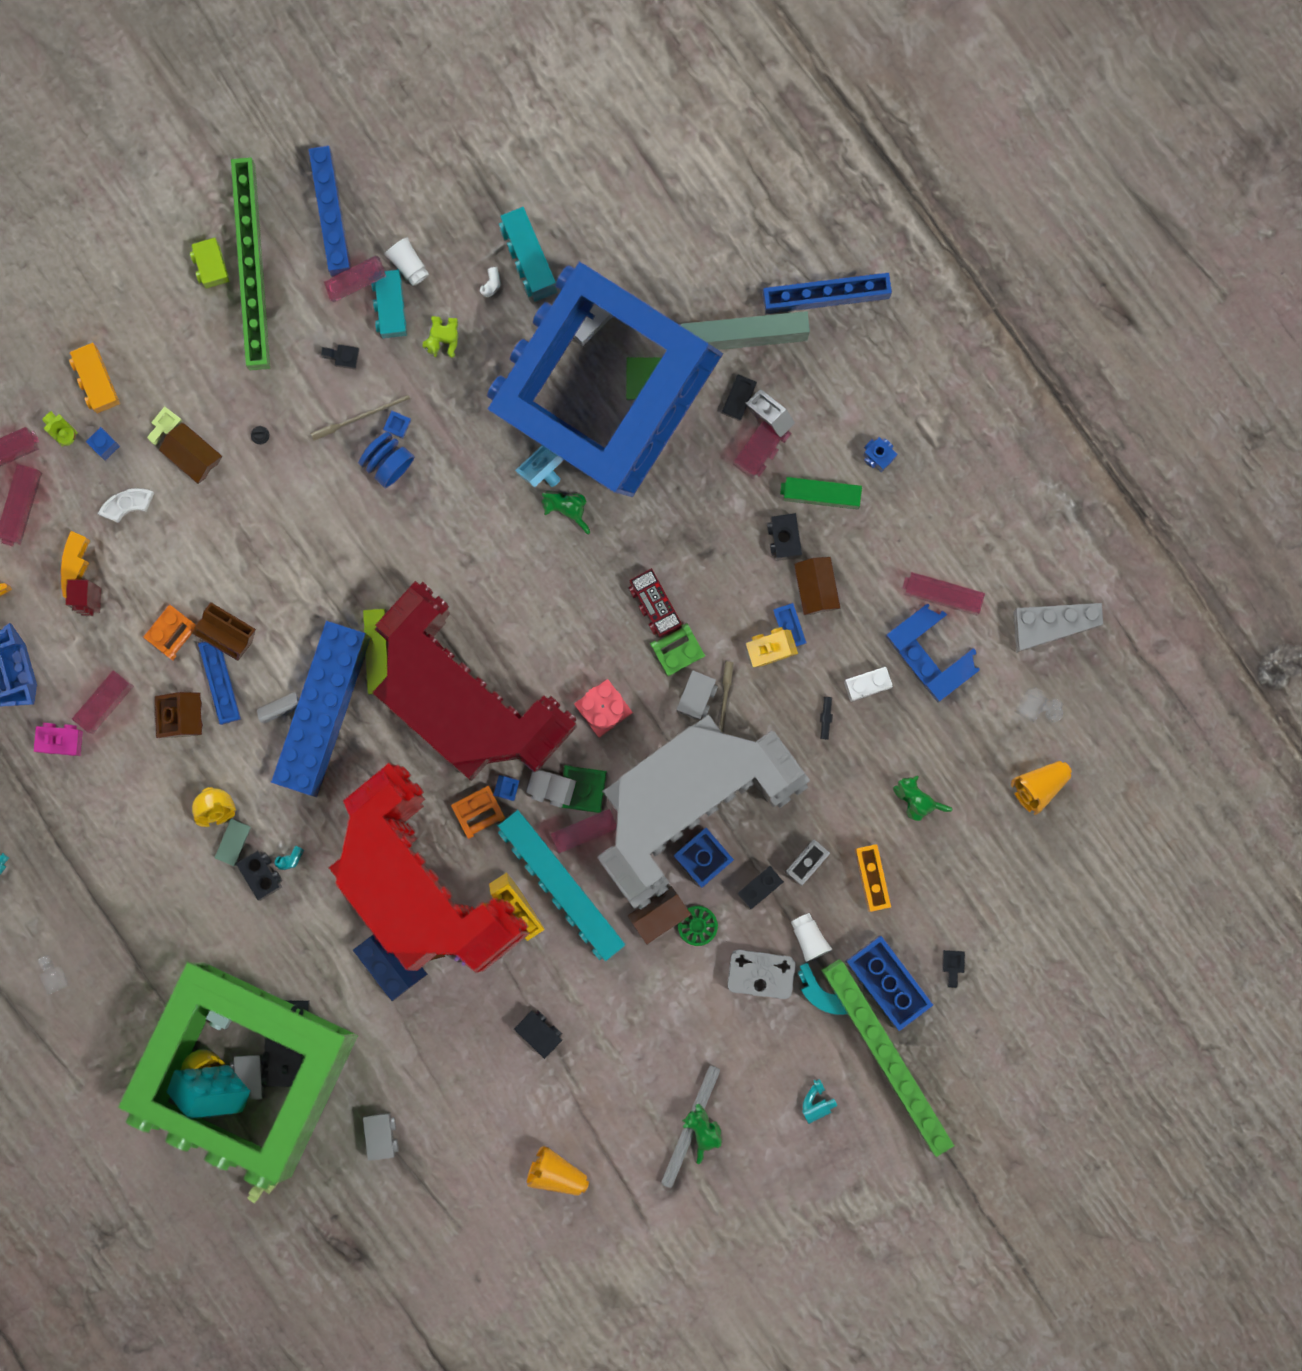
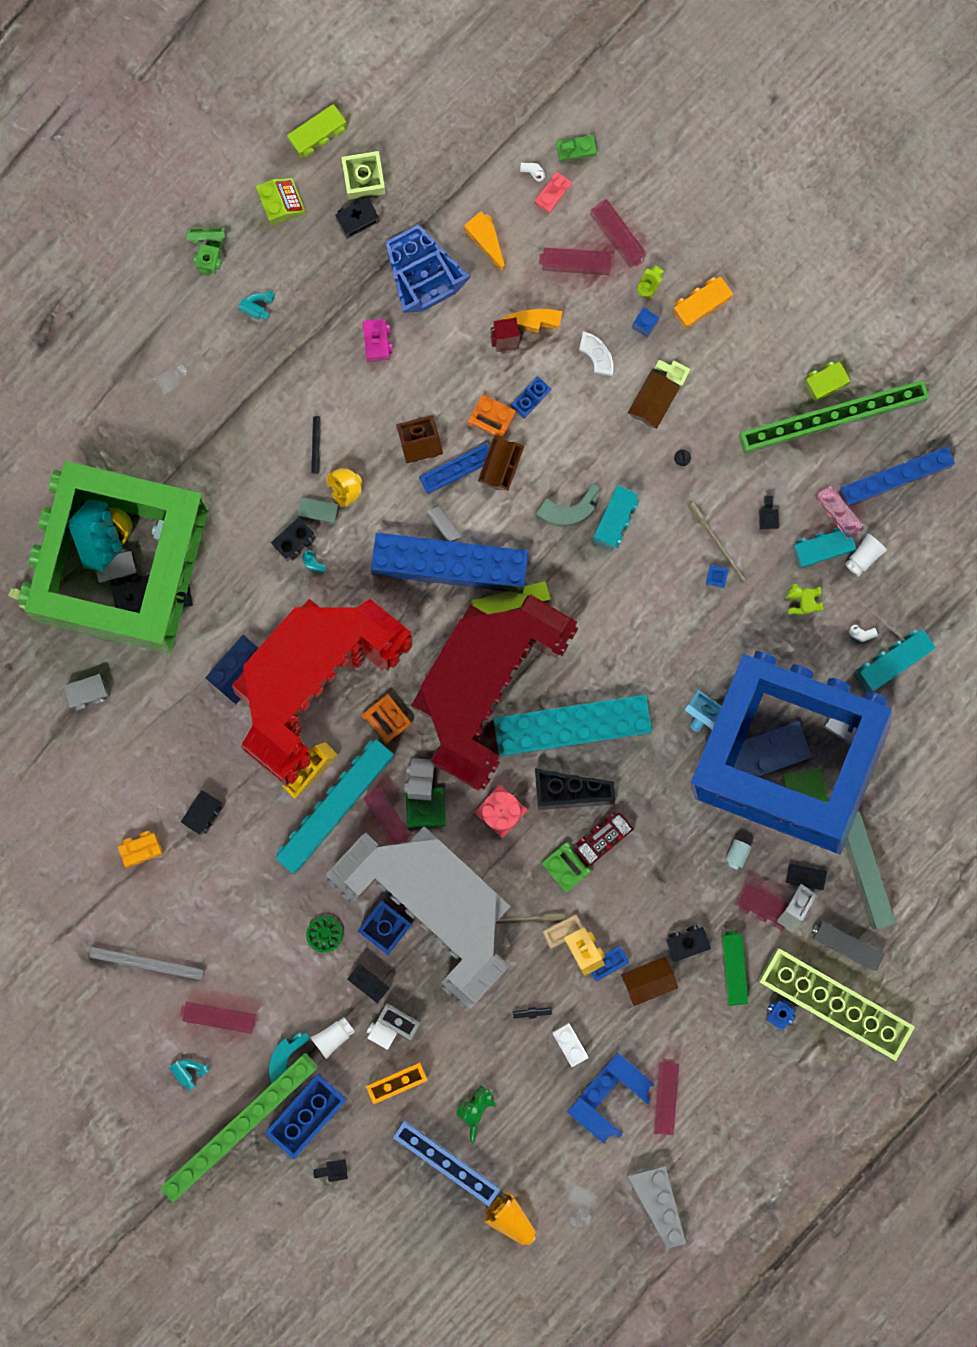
camera: 75 degrees right, 0 degrees up
clear pink brick [72,670,134,734] -> none
blue wheel [358,432,415,488] -> none
blue plate [493,775,519,801] -> none
light orange cone [526,1145,589,1196] -> none
green animal [541,491,590,535] -> none
reddish brown piece [628,886,691,945] -> none
light grey brick [676,670,718,721] -> none
green animal [682,1103,722,1164] -> none
light grey axle [727,950,795,999] -> none
blue brick [763,273,892,314] -> none
none -> light orange brick [118,830,164,868]
none -> clear pink brick [180,1001,256,1034]
none -> black bar [311,416,320,474]
none -> white brick [367,1021,397,1050]
none -> medium blue brick [393,1120,500,1206]
none -> teal brick [493,695,652,757]
none -> blue slope [510,377,552,419]
none -> black wedge [535,768,615,810]
none -> sand green arch [536,484,600,527]
none -> tan tile [542,914,583,949]
none -> teal brick [592,485,640,552]
none -> light aqua brick [725,839,752,870]
none -> medium blue piece [734,721,812,777]
none -> yellowish green brick [757,948,915,1061]
none -> dark grey brick [811,921,885,971]

